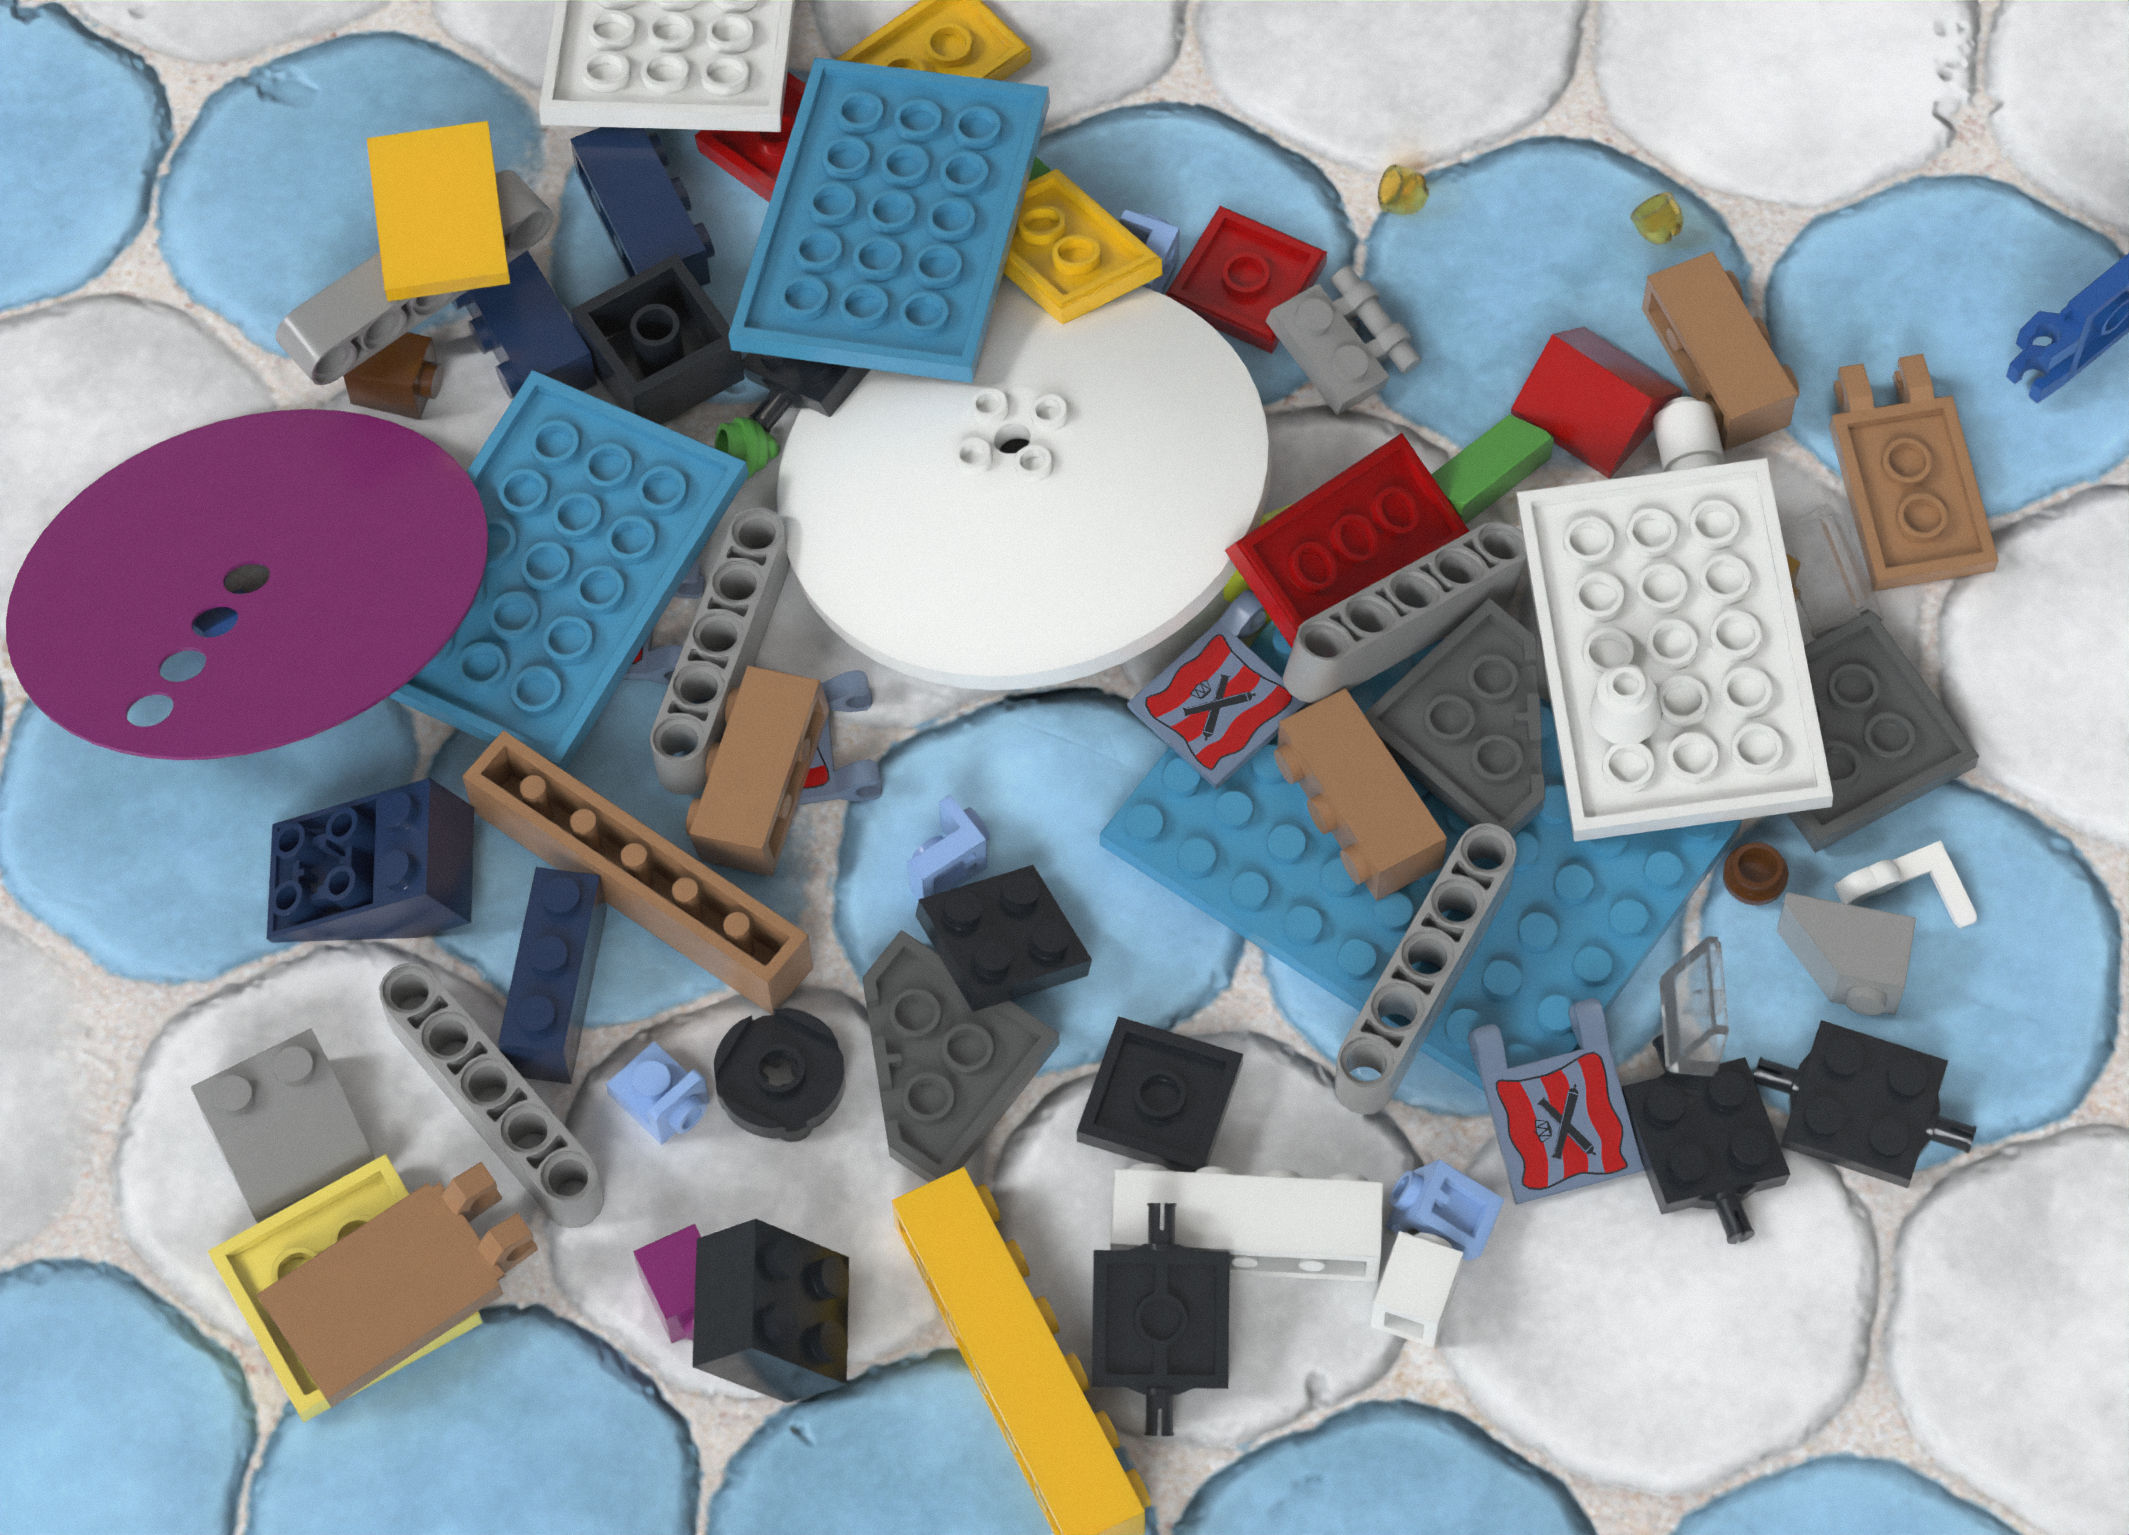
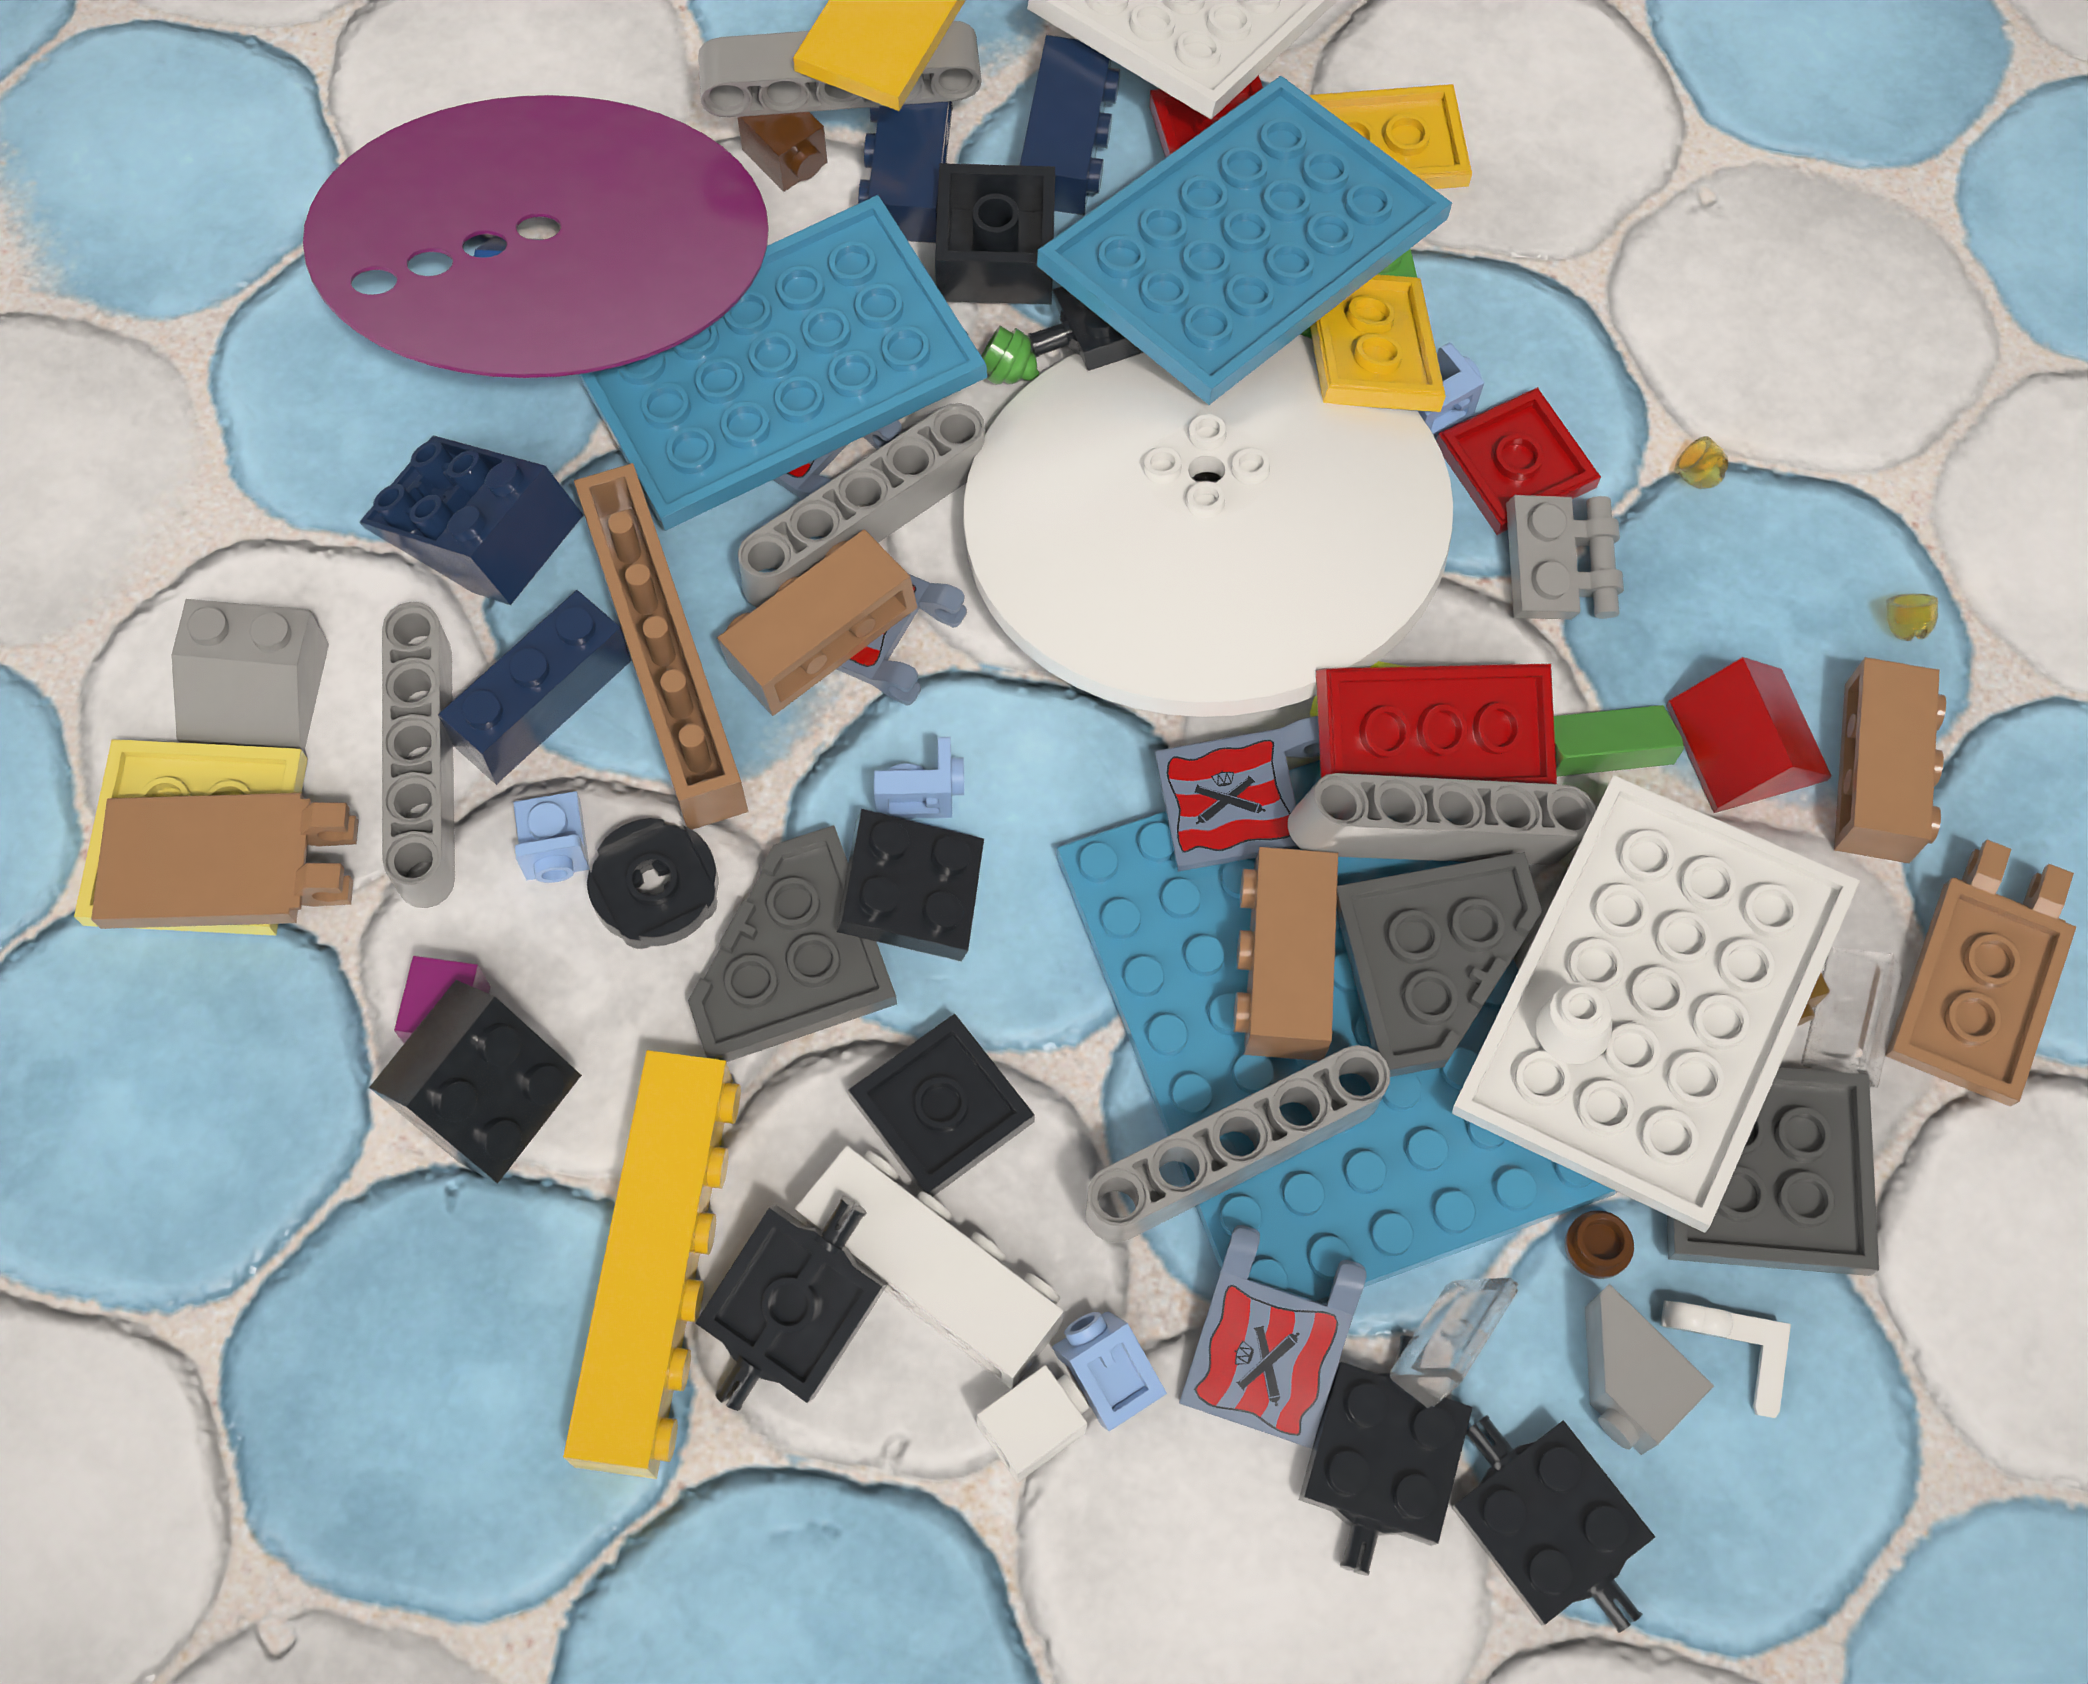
camera: 30 degrees right, 5 degrees up
white brick [1653,397,1725,472] -> none

